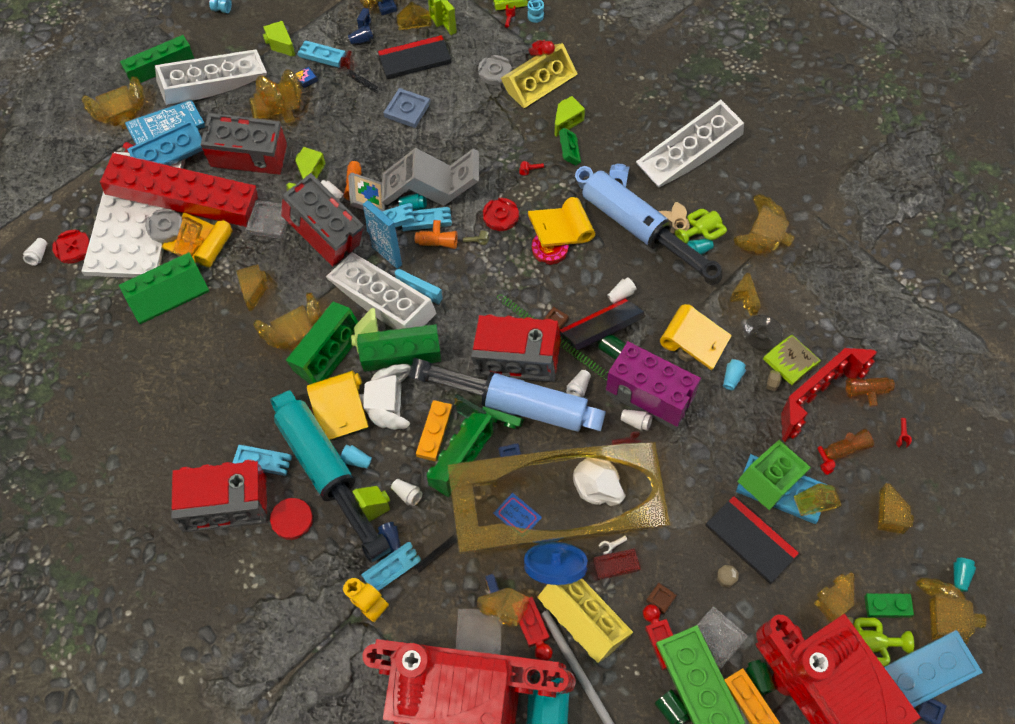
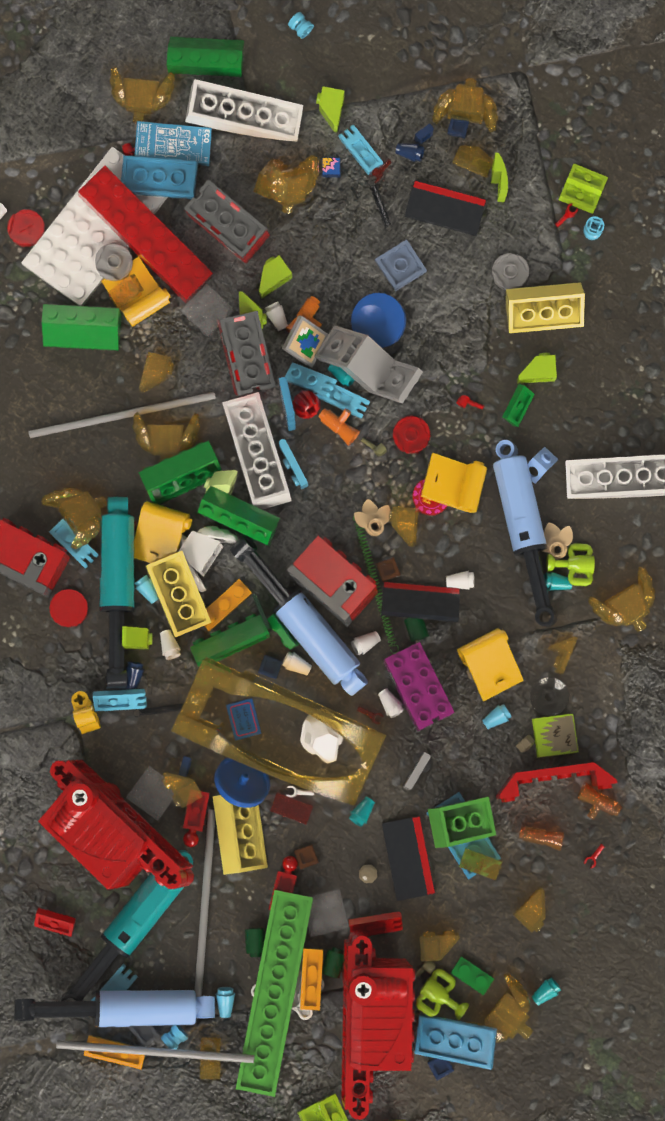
camera: 30 degrees right, 20 degrees up
red plate [528,40,555,55] -> none
red hand [817,446,835,475] -> none
none -> light grey piece [29,392,216,438]
none -> clear yellow torso [41,487,107,549]
none -> light yellow slope [145,551,212,637]
none -> white cone [282,652,312,676]
none -> red piece [292,391,320,419]
none -> red hinge [348,912,403,936]
none -> teal cone [349,797,375,827]
none -> blue piece [351,293,406,348]
none -> tan plate [354,499,391,536]
none -> clear yellow slope [389,506,419,547]
none -> light grey tile [403,752,430,790]

